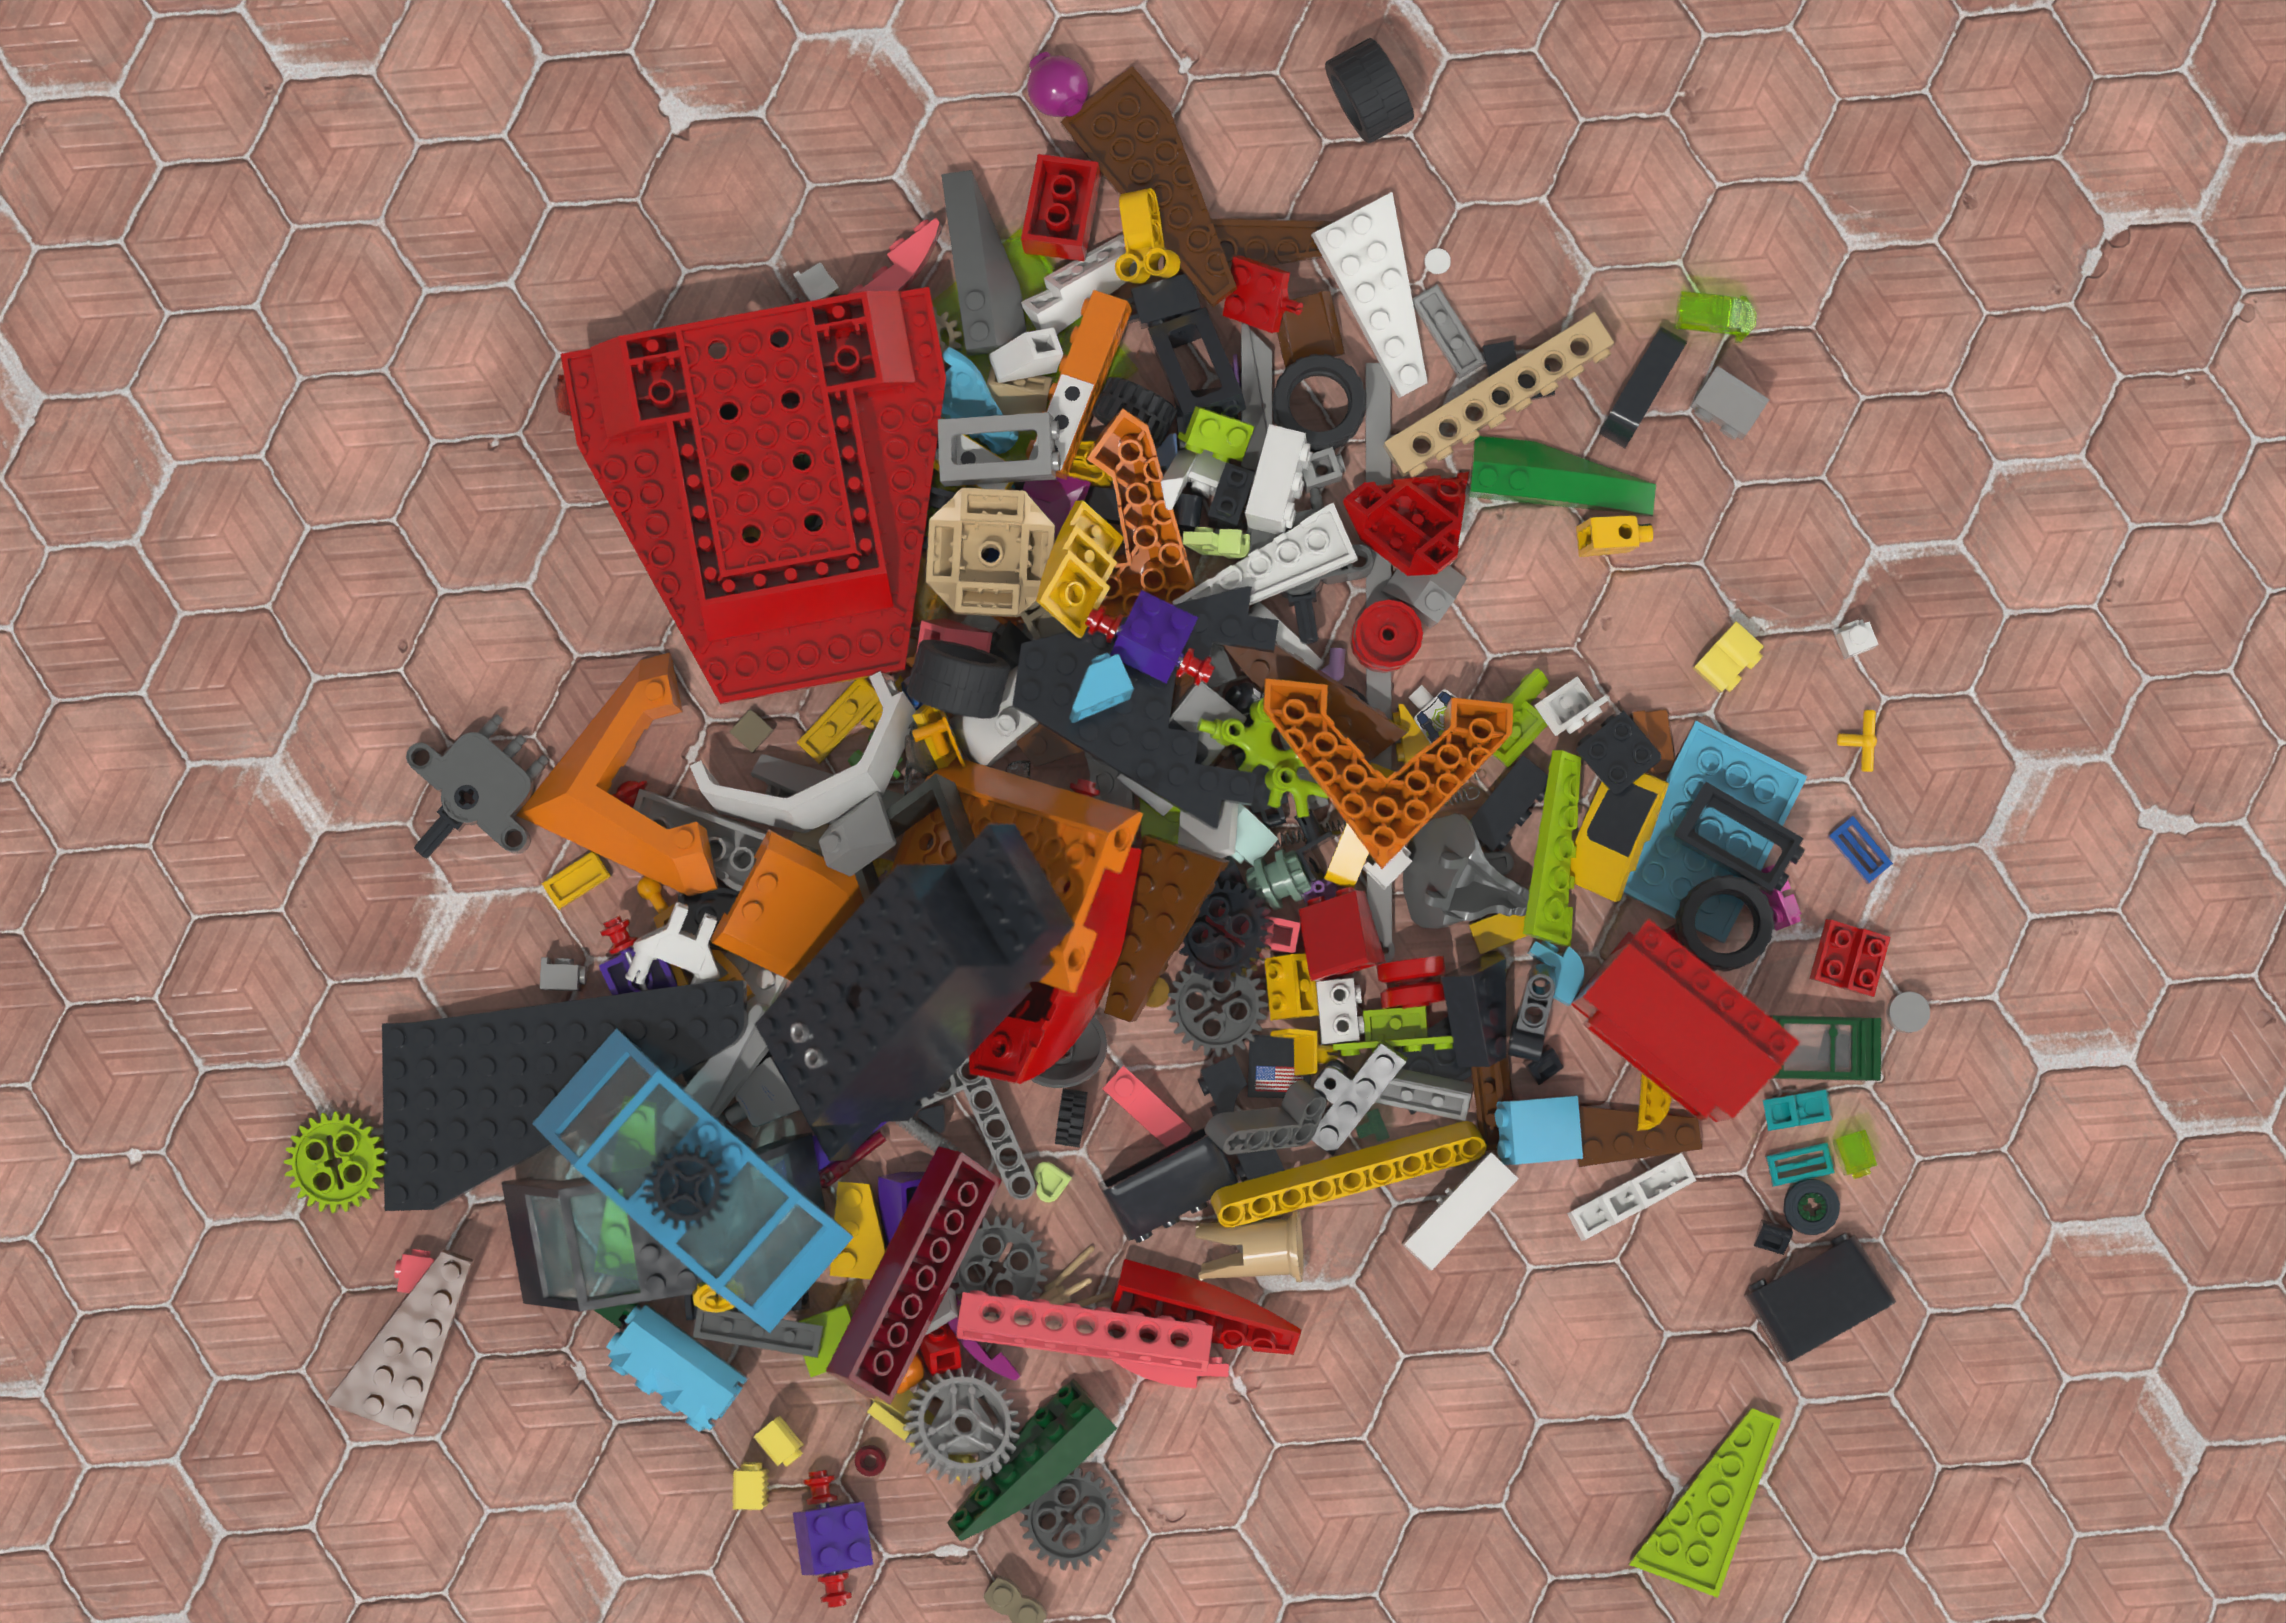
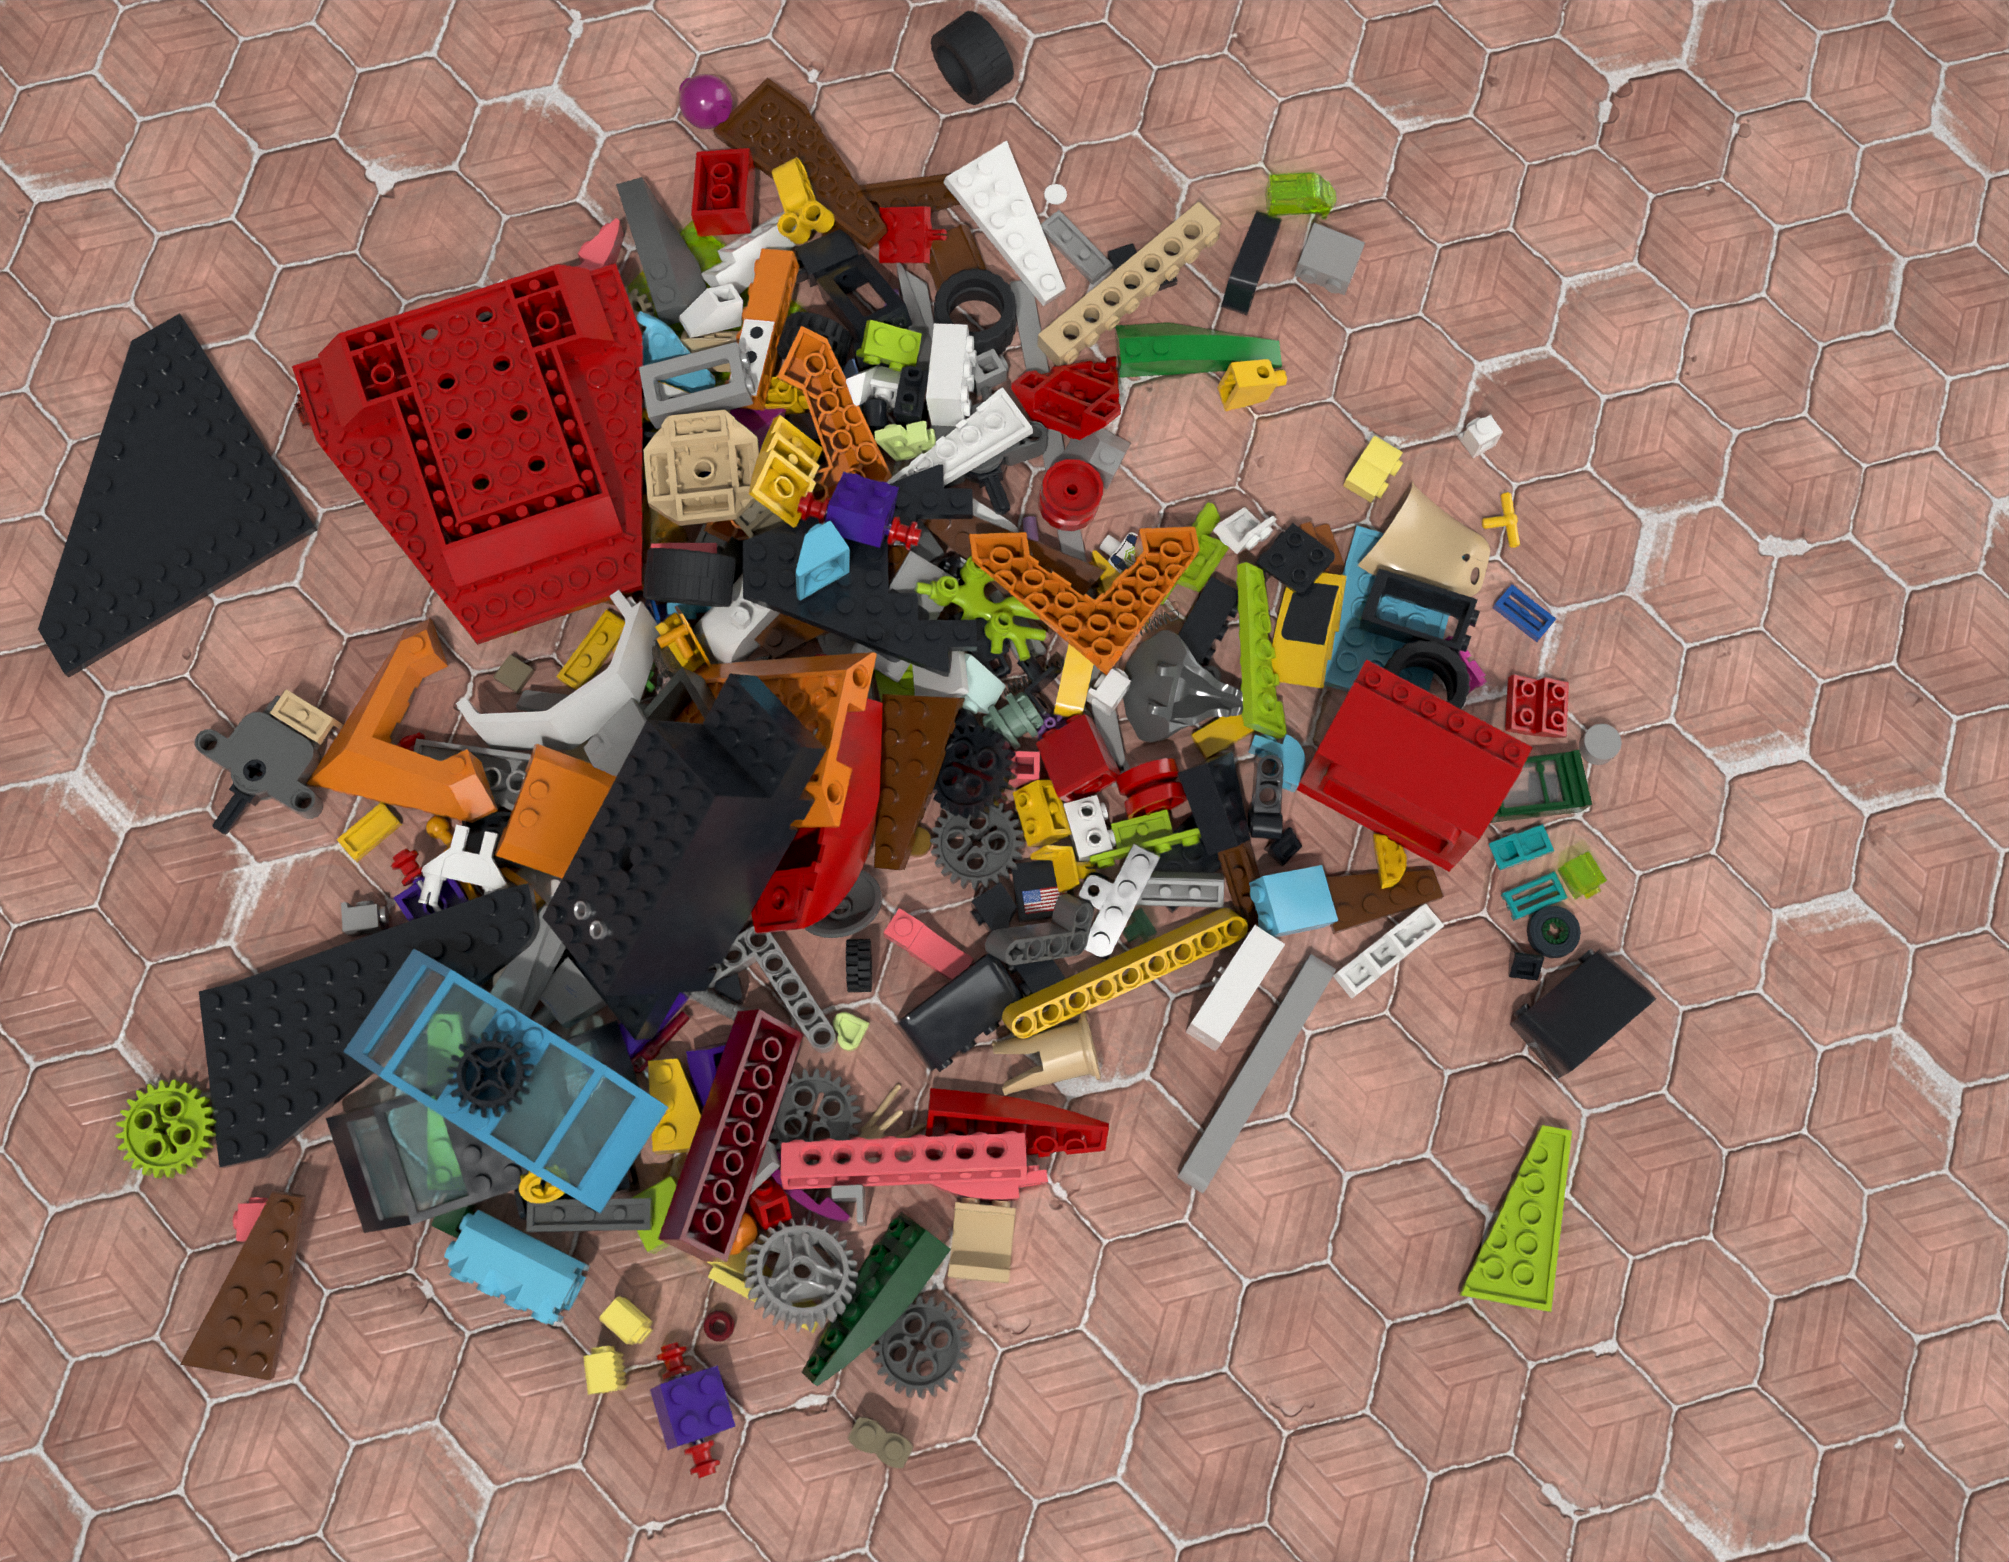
camera: 15 degrees left, 10 degrees down
none -> black plate [38,313,318,678]
none -> tan panel [270,689,343,745]
none -> light grey panel [831,1185,866,1226]
none -> tan panel [948,1198,1016,1284]
none -> light grey beam [1177,954,1336,1194]
none -> tan piece [1358,482,1490,597]

